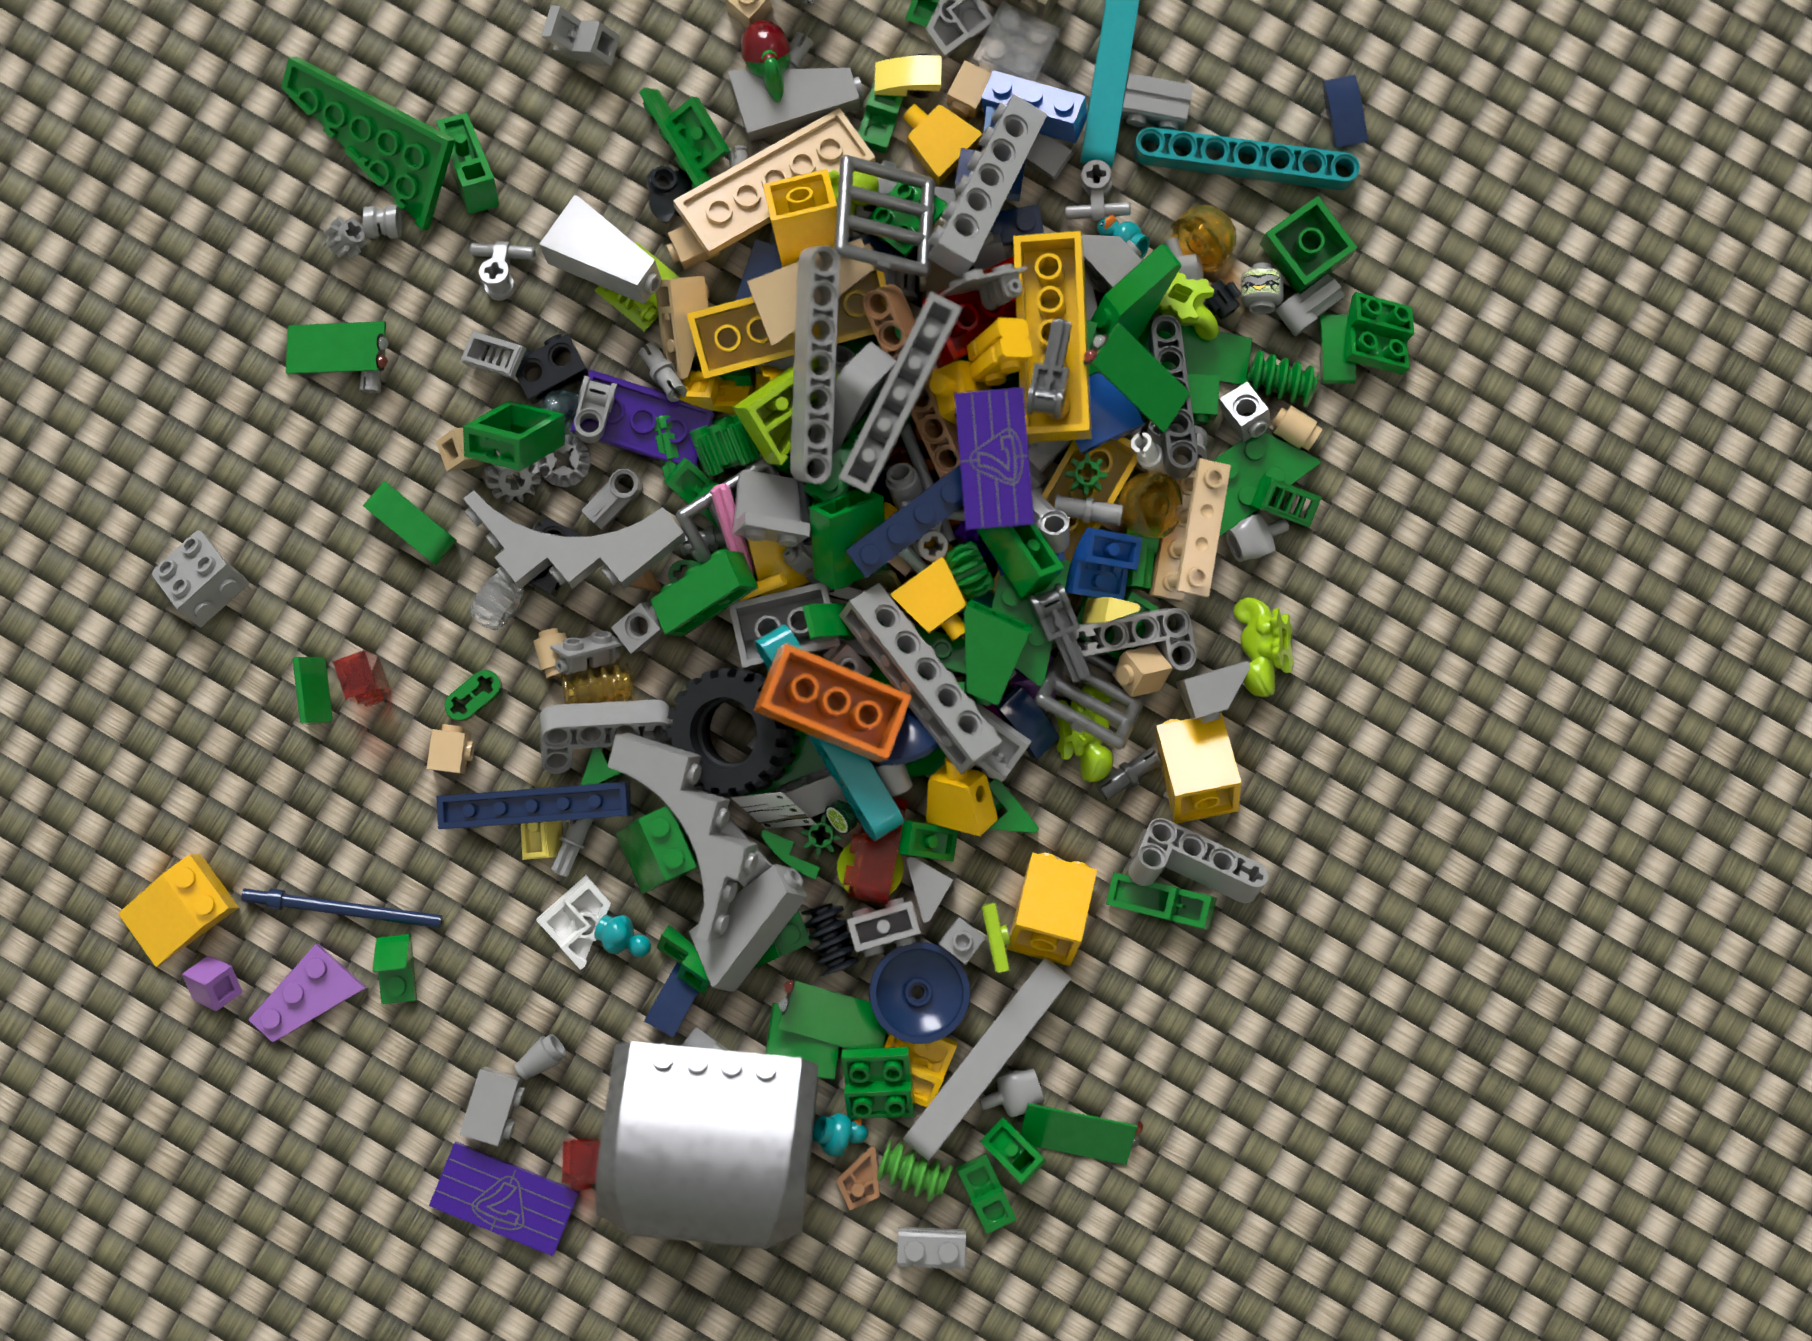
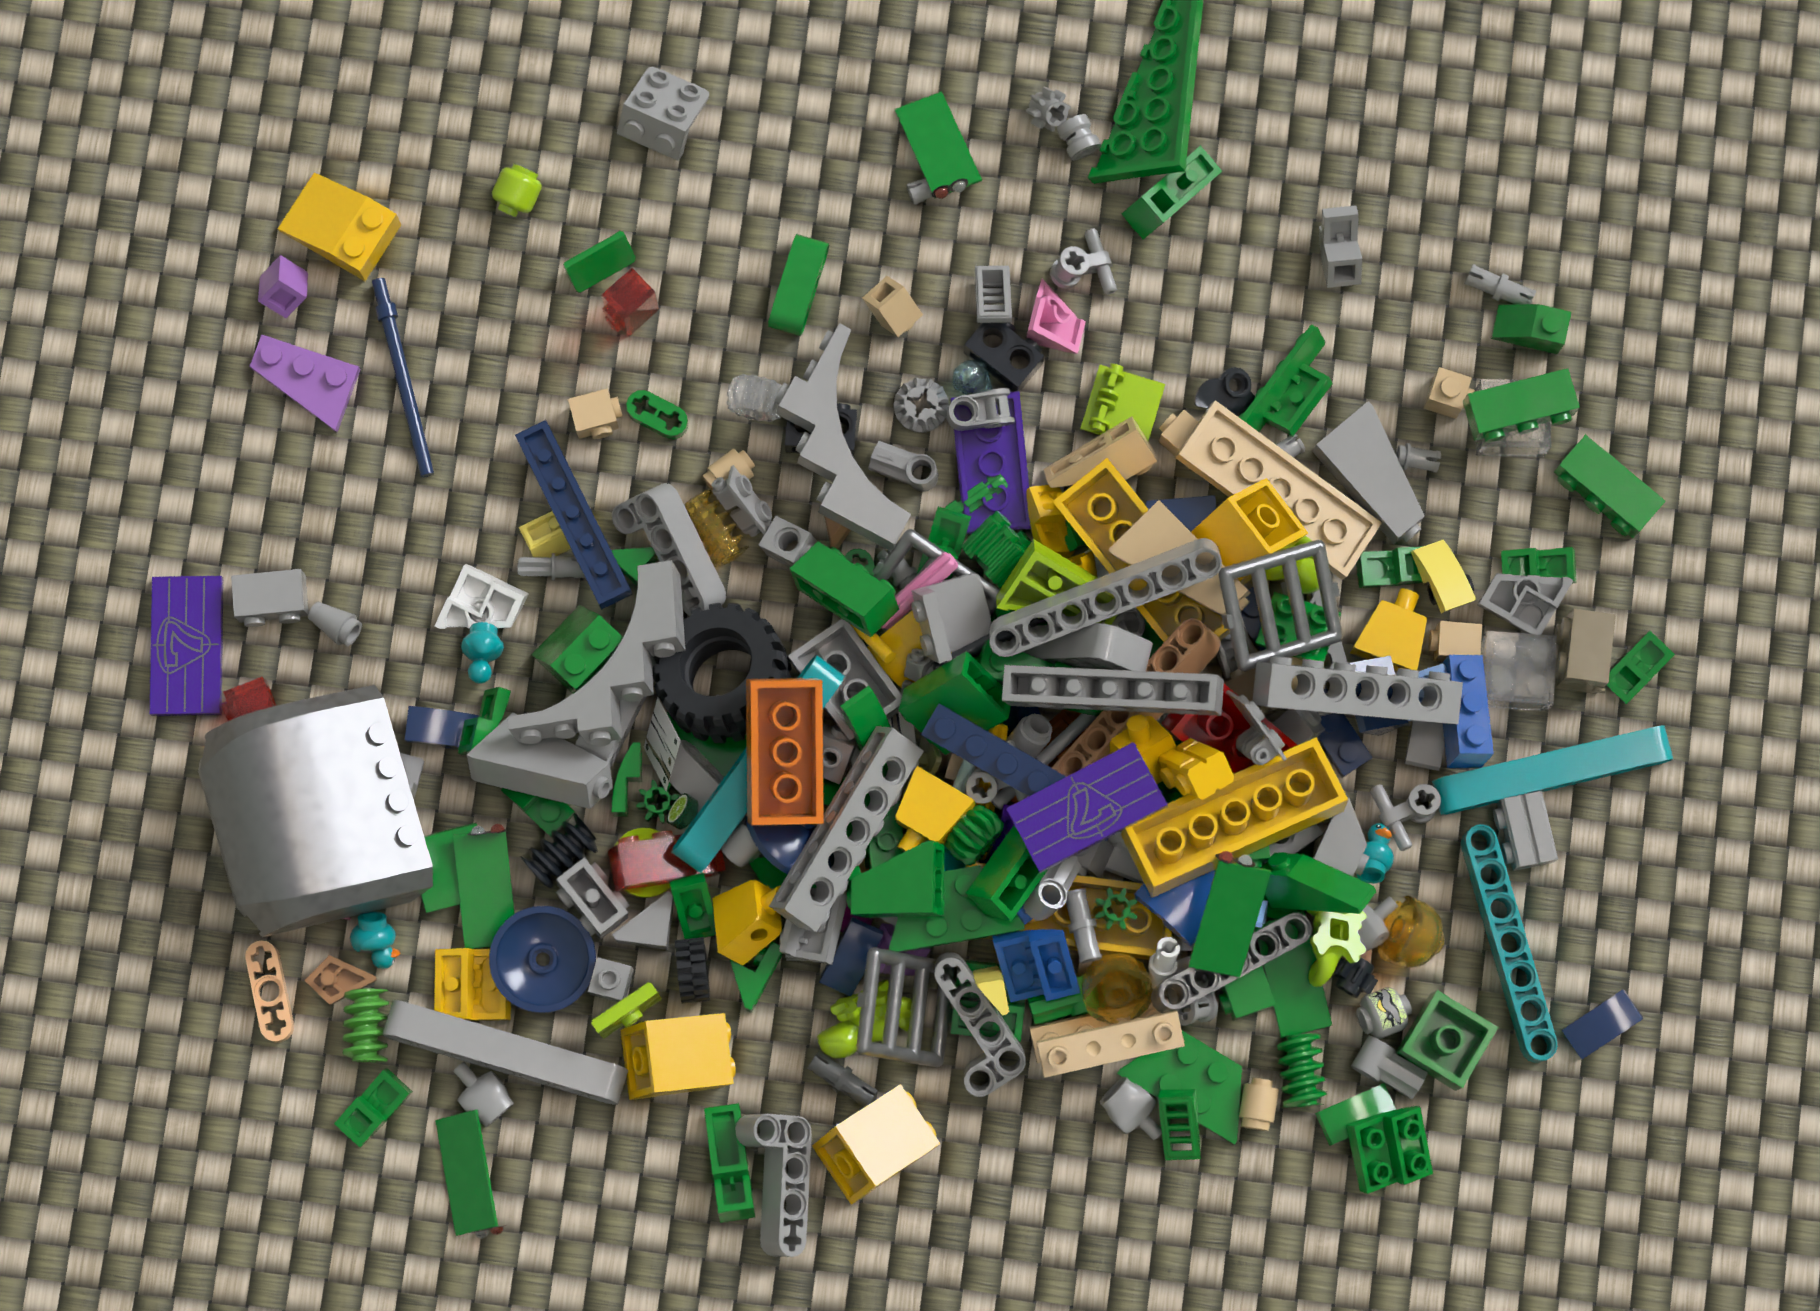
camera: 65 degrees right, 5 degrees down
green slope [373,934,417,1005] -> none
green window [463,401,565,471] -> none
light grey gear [484,462,541,504] -> none
slope [539,195,662,304] -> none
light grey pin [639,342,687,402] -> none
hair [741,20,791,102] -> none
green slope [841,1047,915,1119] -> none
light grey brick [897,1227,966,1269] -> none
green slope [980,1117,1047,1186] -> none
dark grey connector [1026,319,1072,419] -> none
dark grey connector [1028,582,1090,682] -> none
tan brick [1112,645,1173,698] -> none
light grey slope [1176,661,1250,723] -> none
light grey brick [1220,382,1271,442] -> none
lime animal [1233,597,1294,697] -> none
none -> light nougat beam [245,940,294,1043]
none -> lime head [492,164,542,217]
none -> black tyre [675,937,710,1004]
none -> bright pink slope [1027,278,1086,354]

